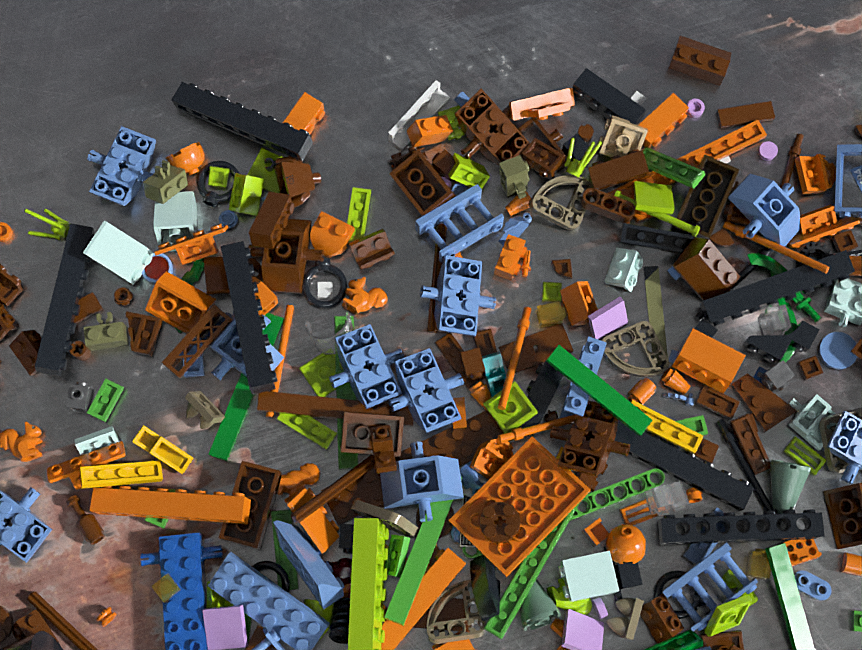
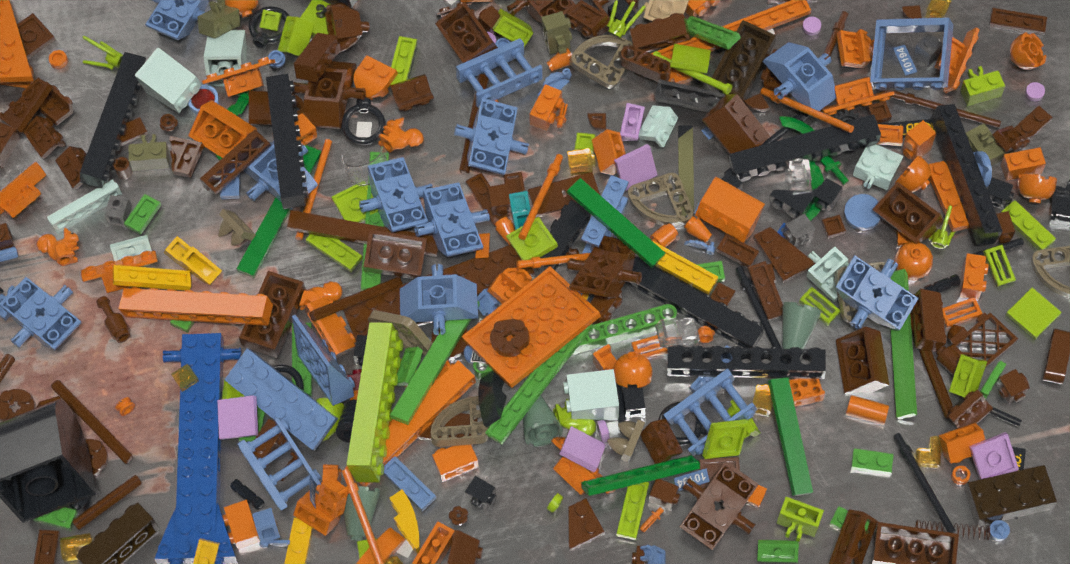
camera: 10 degrees right, 10 degrees down
reddish brown slope [370,425,397,473] -> none
medium blue plate [794,571,831,601] -> none
none -> light aqua fence [47,179,122,234]
none -> lavender slope [620,103,645,141]

